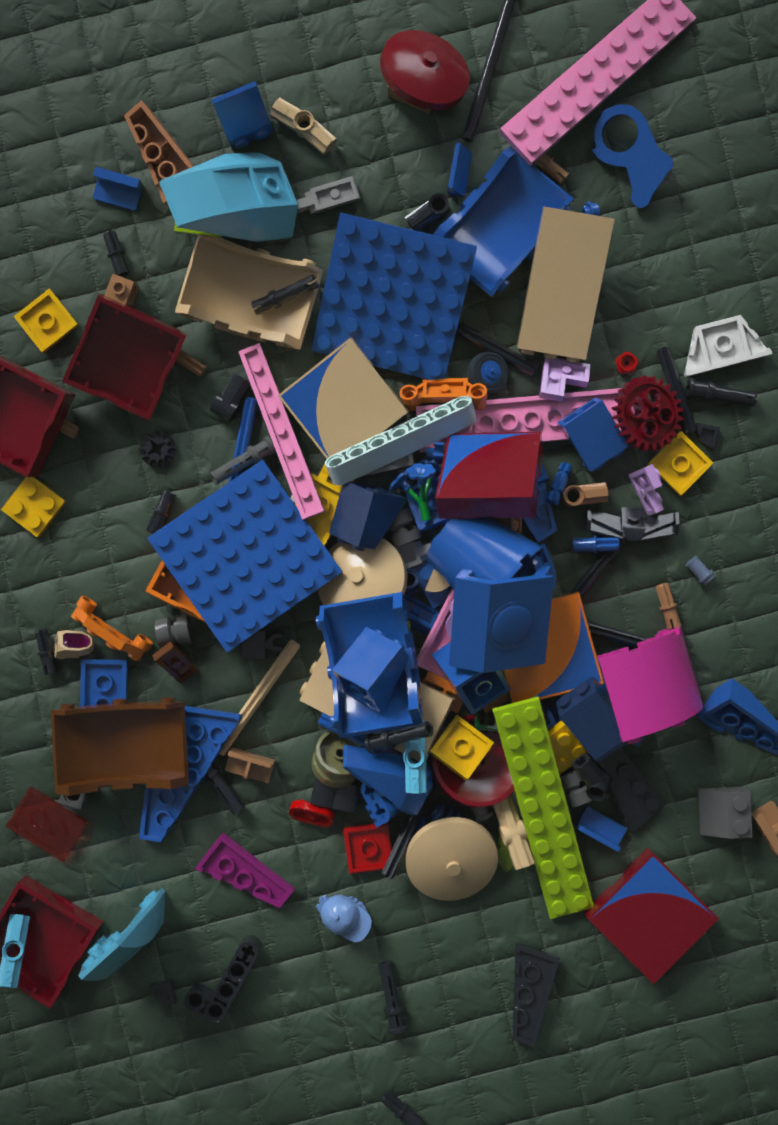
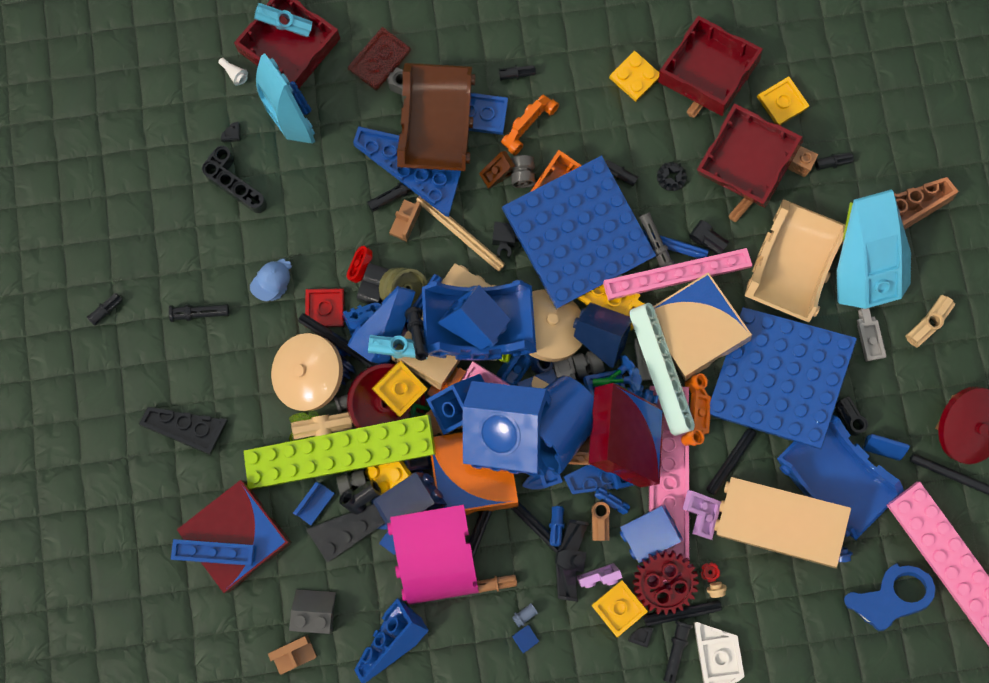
camera: 95 degrees right, 10 degrees down
tan rock [54,630,94,659] -> none
blue panel [93,167,144,211] -> none
magenta wing [195,832,295,908] -> none
blue slope [211,81,273,149] -> none
black pin [251,274,319,315] -> none
black wheel [468,352,508,394] -> none
medium nougat axle [534,153,569,185] -> none
none -> blue plate [171,539,255,566]
none -> white cone [218,58,248,85]
none -> blue axle [289,81,311,115]
none -> blue slope [512,625,539,653]
none -> tan plate [707,582,727,598]

